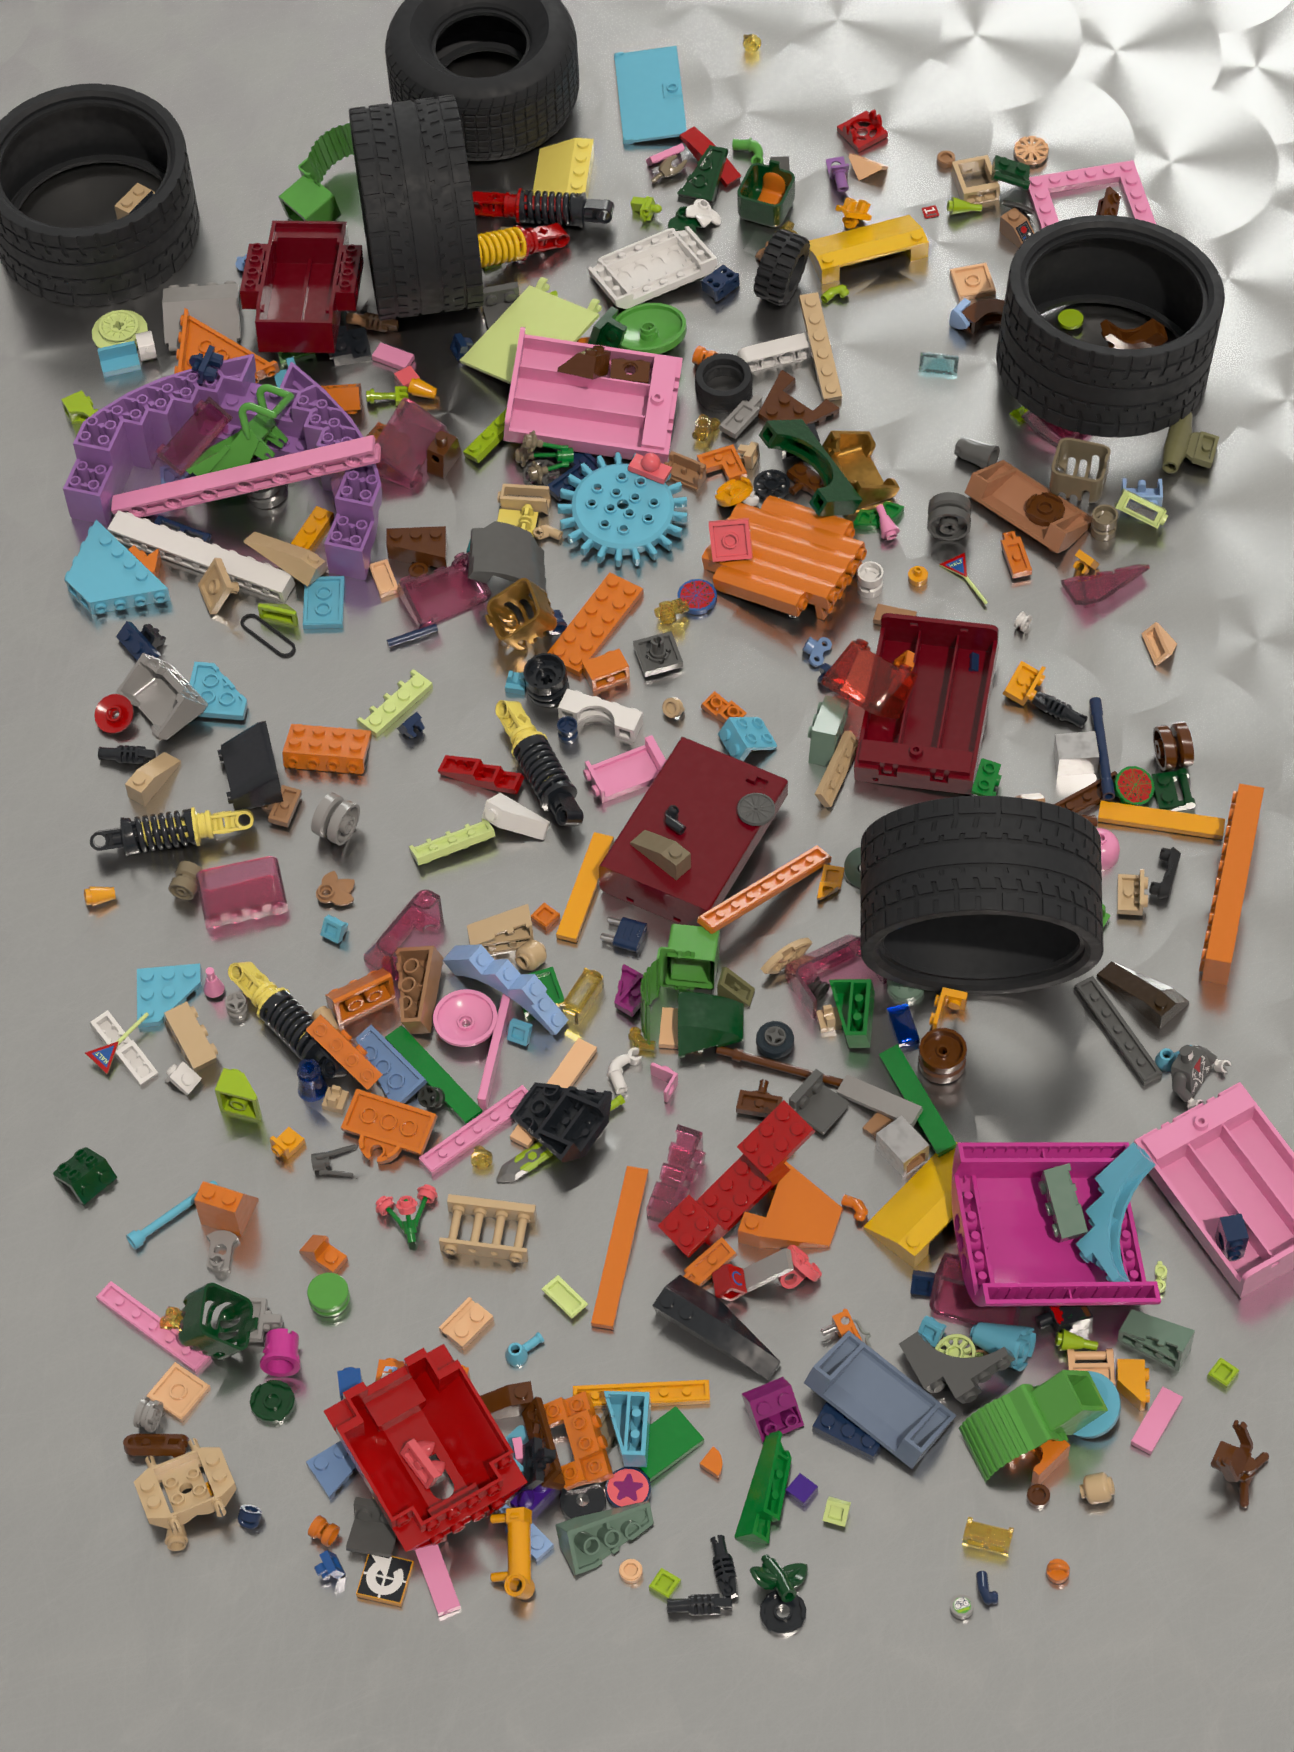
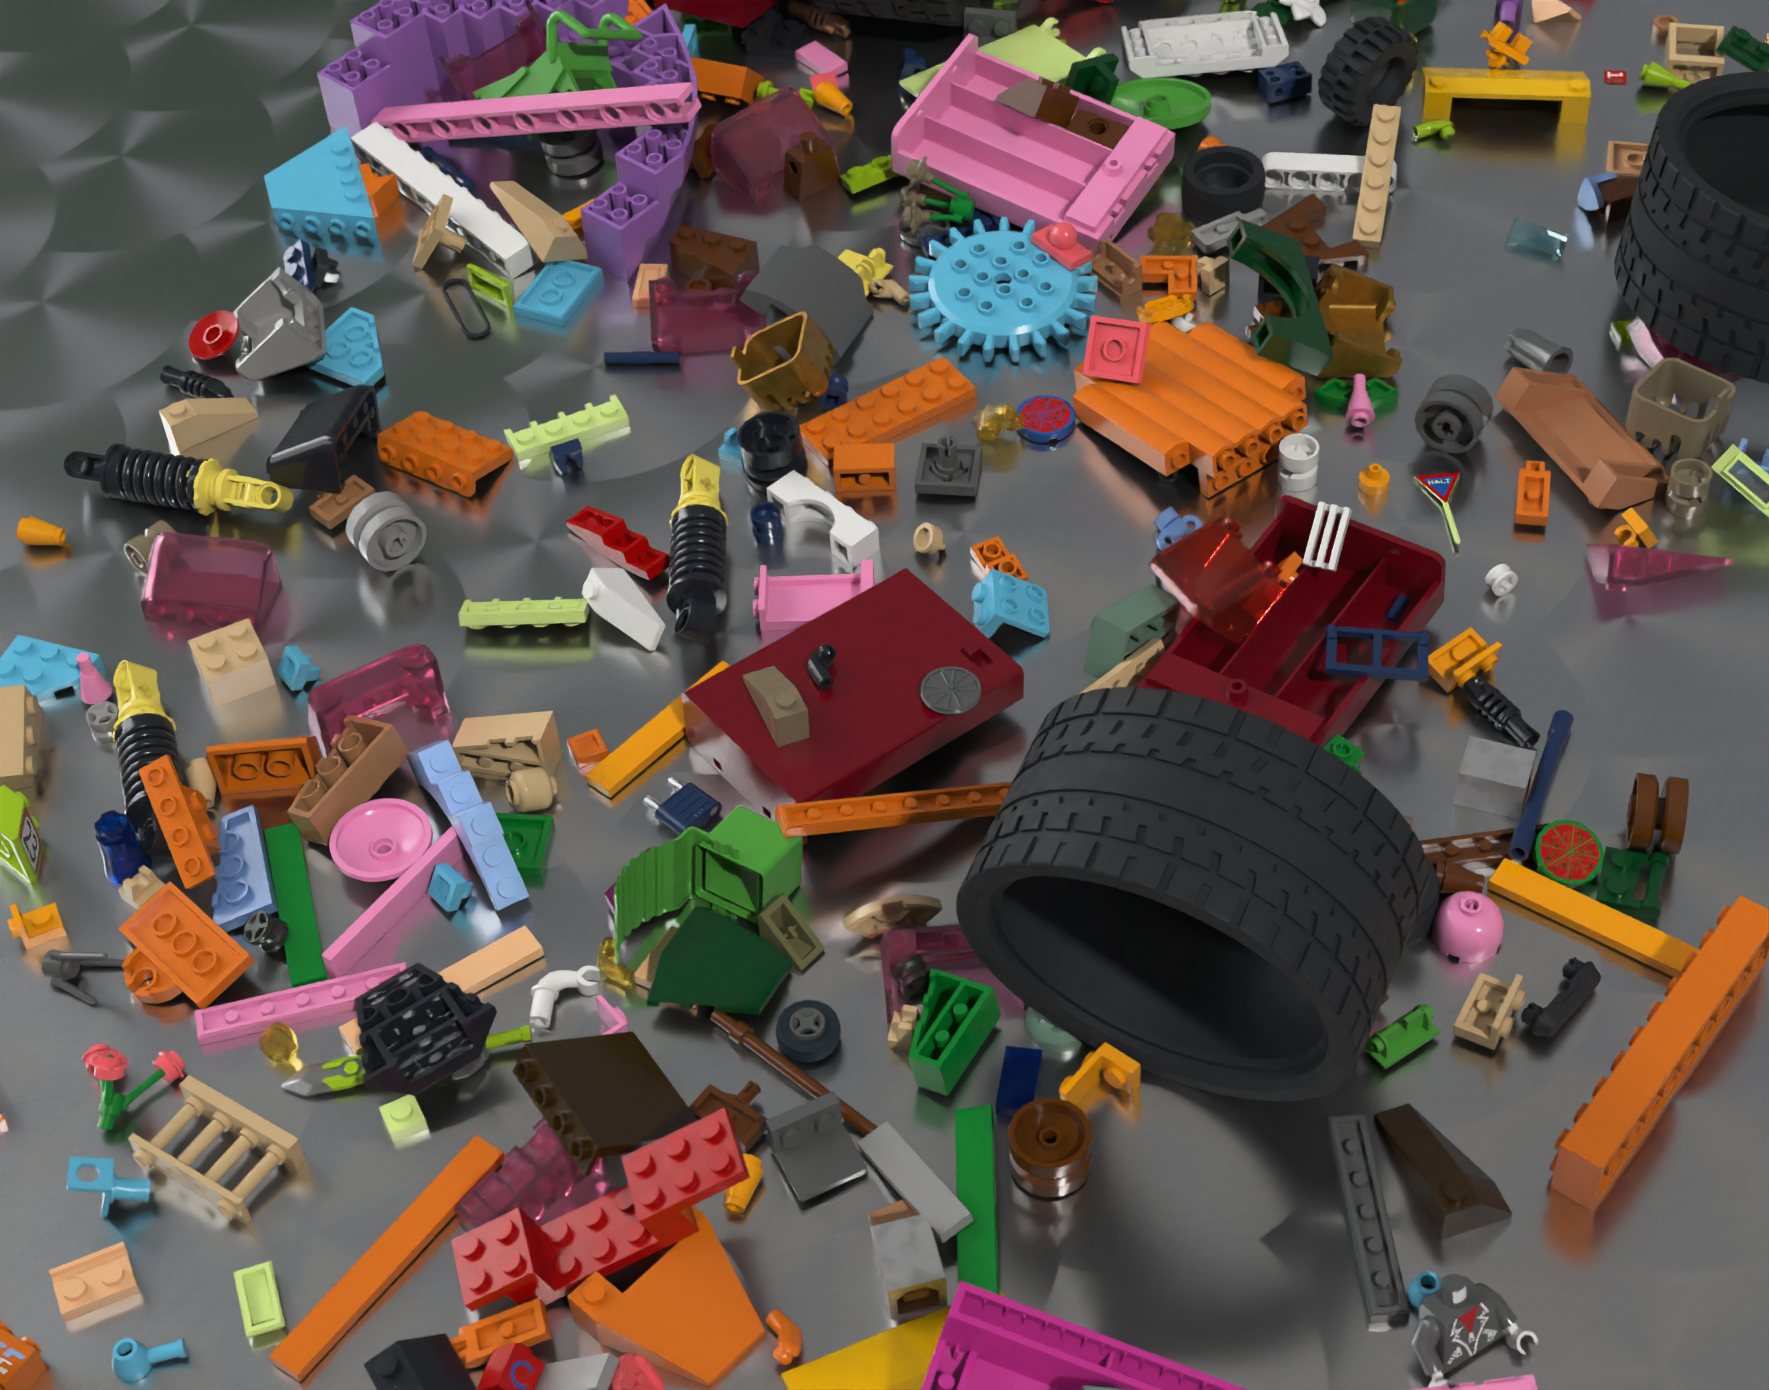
camera: 25 degrees right, 10 degrees down
medium nougat plate [316,871,355,906] -> none
tan window [497,484,551,515] -> none
clear yellow window [559,968,604,1026] -> none
black wheel [753,469,790,500] -> none
reddish brown tile [1025,492,1065,526] -> none
light nougat slope [1141,622,1177,666] -> none
none -> medium azure bracket [67,1156,150,1217]
none -> tan brick [188,618,276,708]
none -> yellowish green plate [379,1095,428,1143]
none -> dark brown panel [513,1032,698,1176]
none -> white tile [1302,501,1352,572]
none -> dark blue window [1325,624,1430,682]

